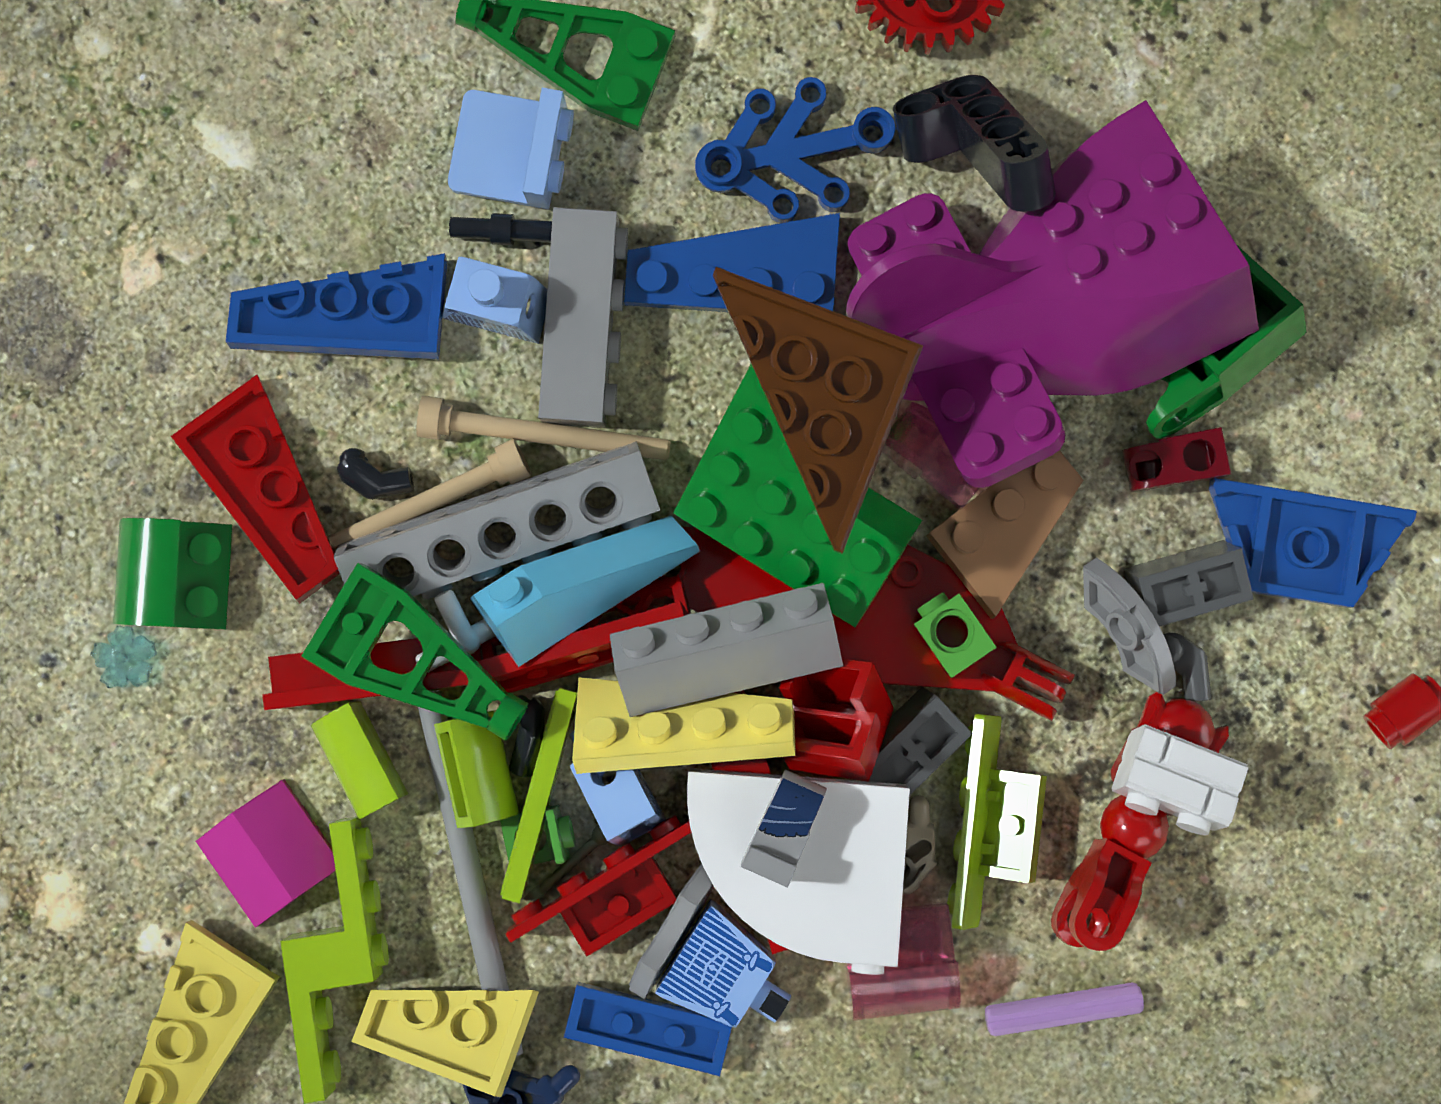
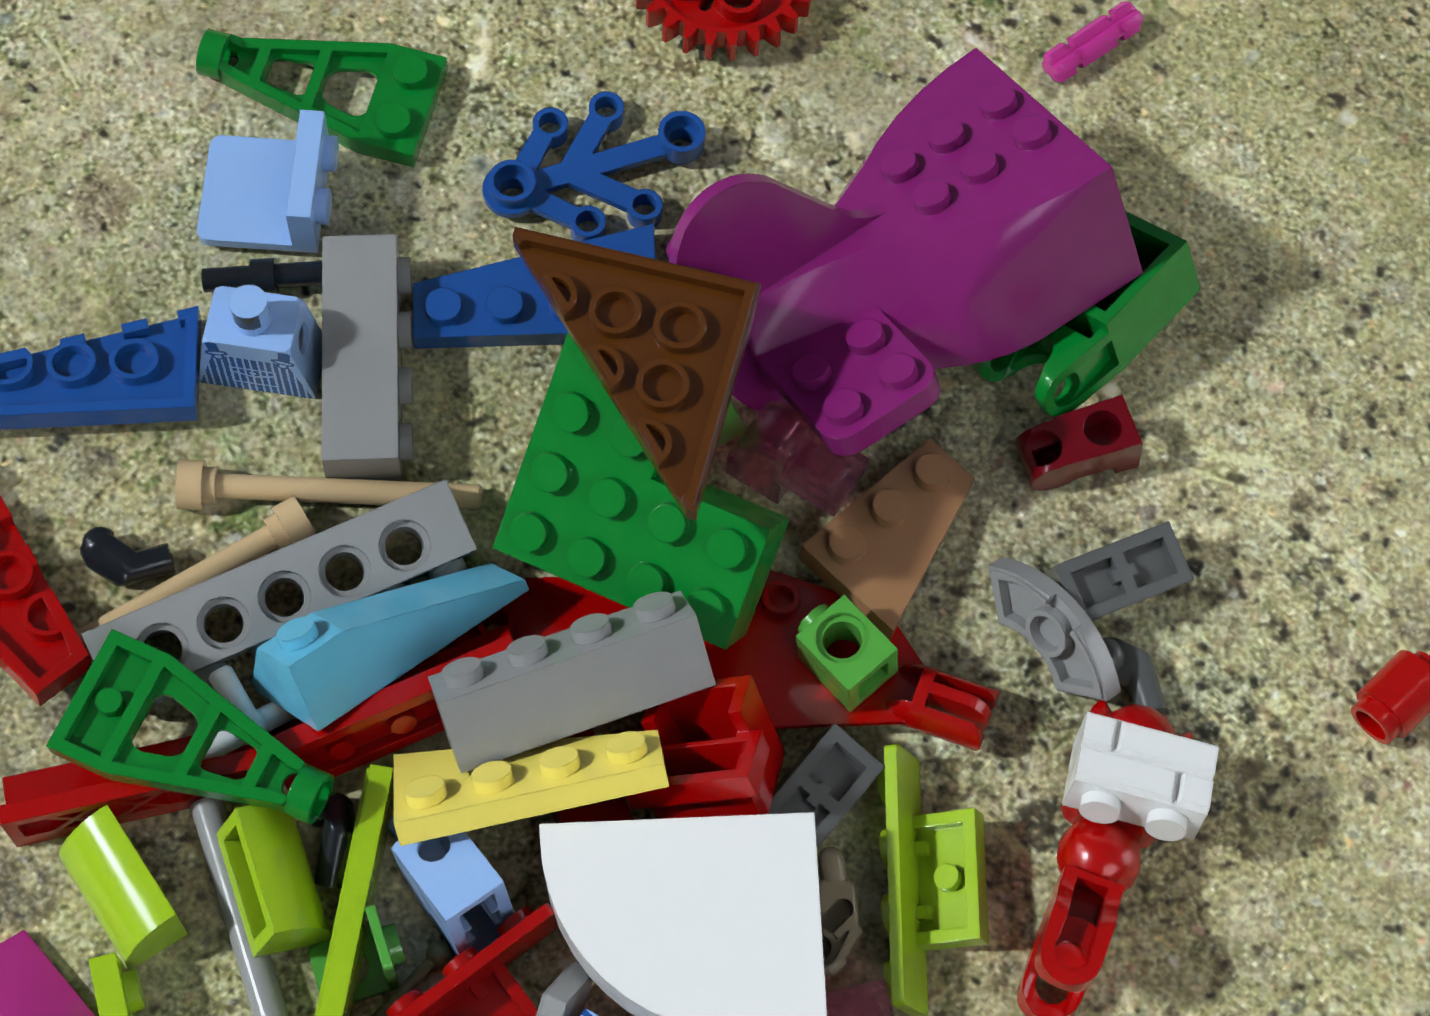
camera: 15 degrees left, 20 degrees down
leg [741,770,827,888] -> none
black beam [893,75,1056,212] -> none
blue wing [1209,478,1417,608] -> none
none -> dark pink axle [1042,1,1143,83]

